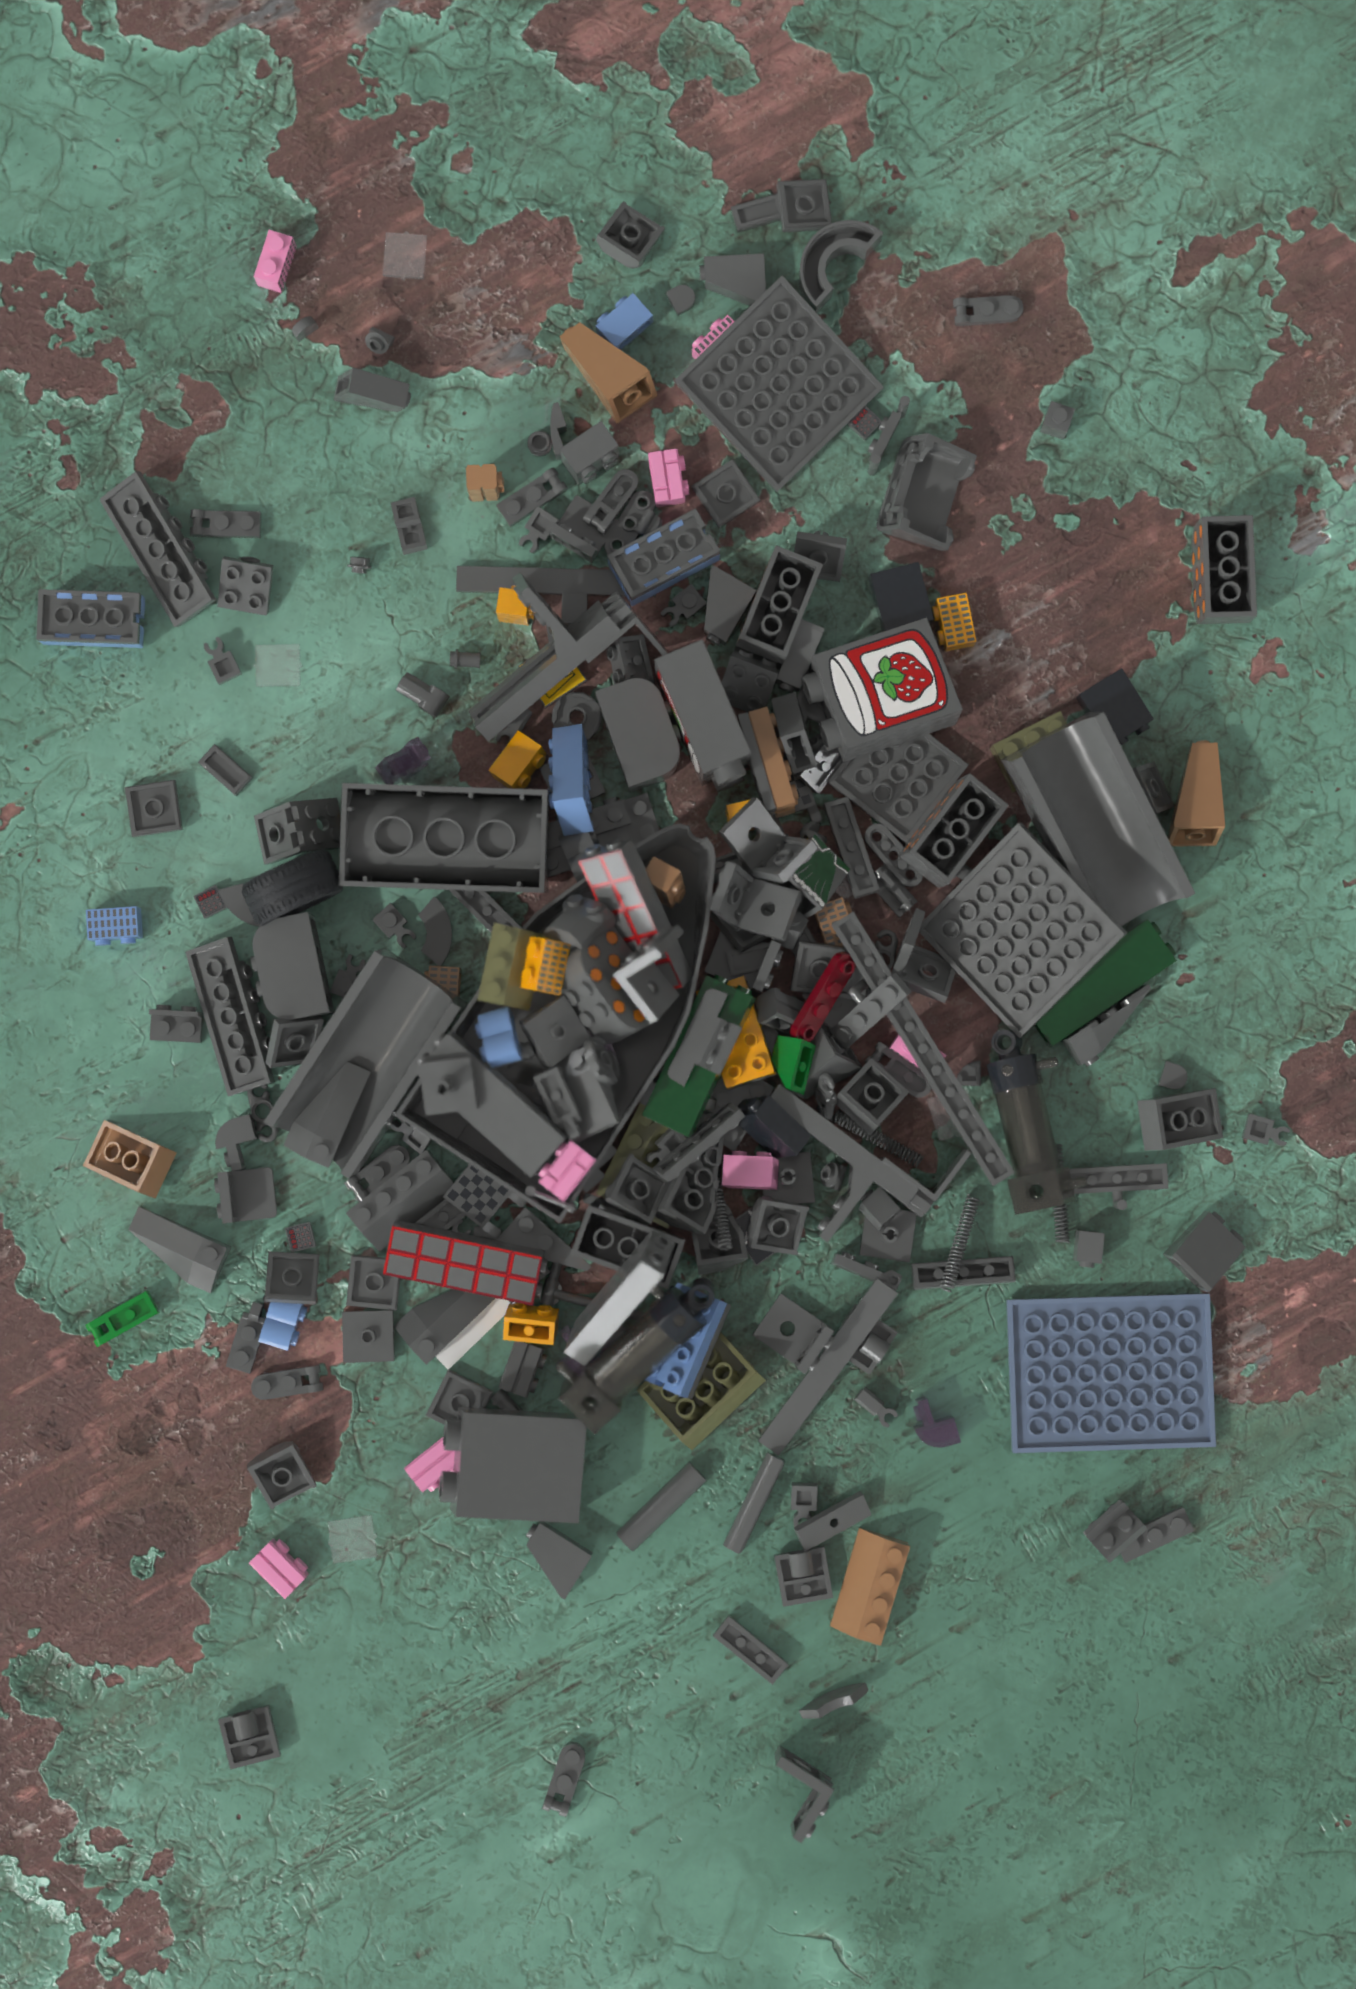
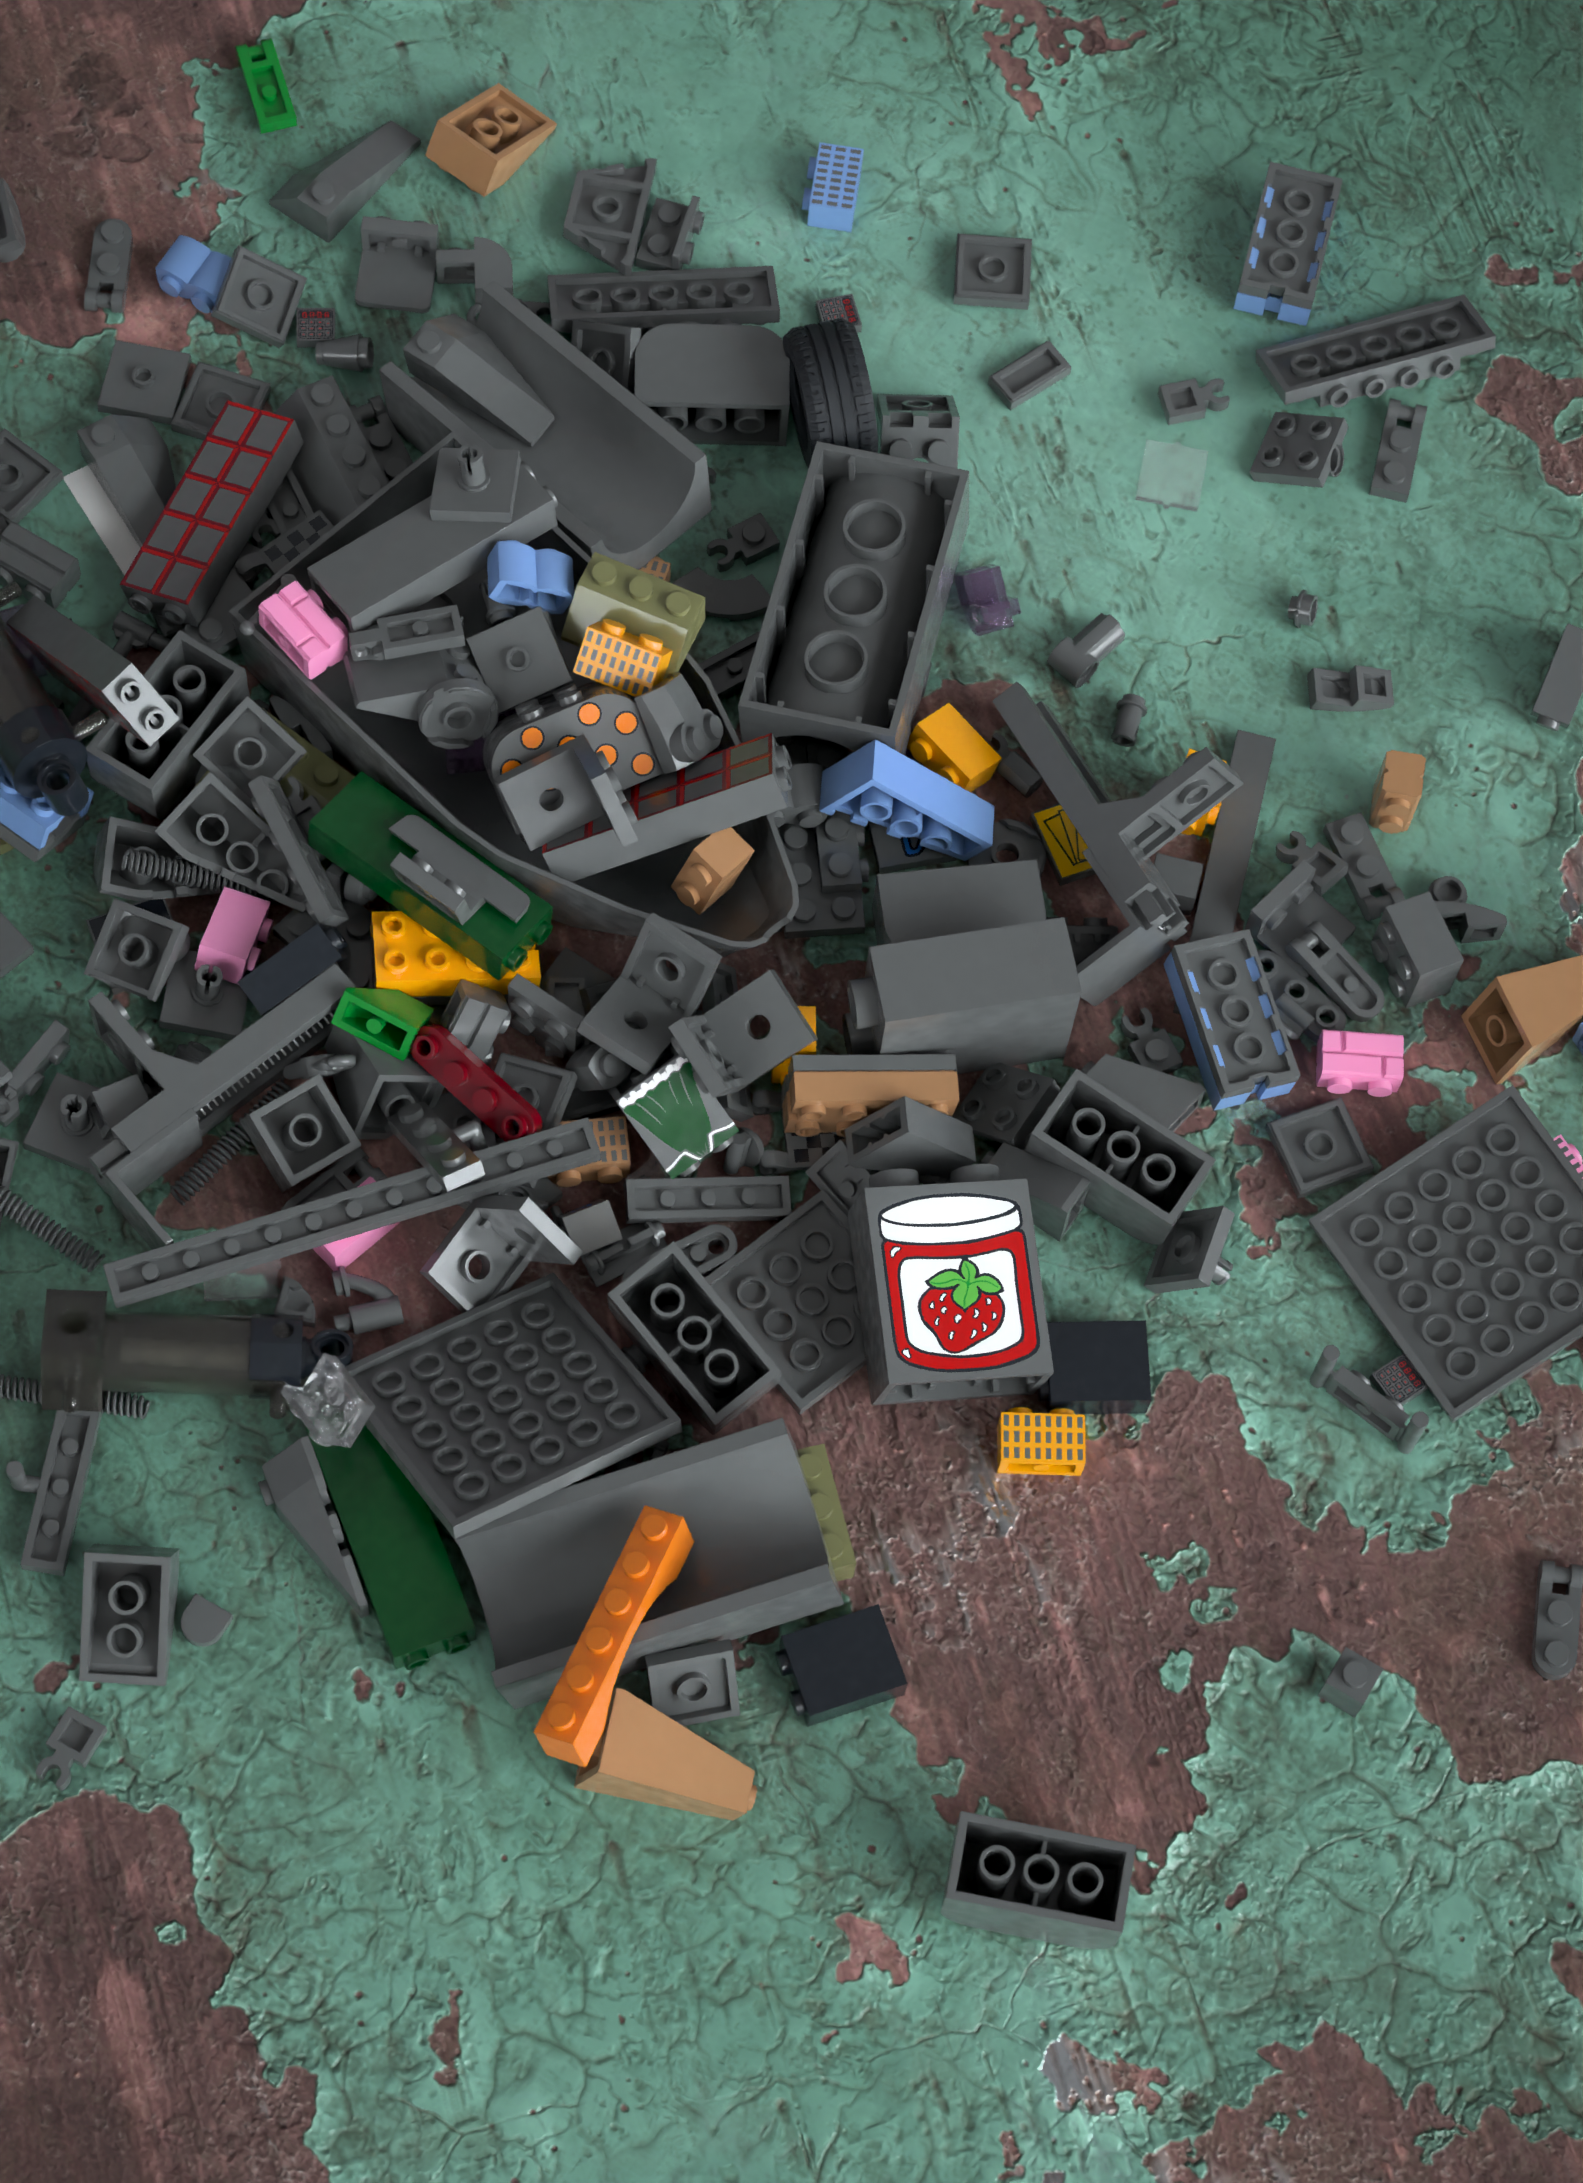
camera: 100 degrees right, 20 degrees down
dark grey hinge [226,1301,266,1374] -> none
light orange brick [503,1303,559,1345] -> none
dark grey windscreen [876,433,977,551] -> none
none -> clear bracket [281,1354,375,1448]
none -> dark grey cone [315,334,374,372]
none -> dark grey plant [331,1266,404,1335]
none -> orange arch [533,1505,695,1768]
none -> dark grey brick [555,1199,623,1256]
none -> dark grey wing [563,158,657,276]

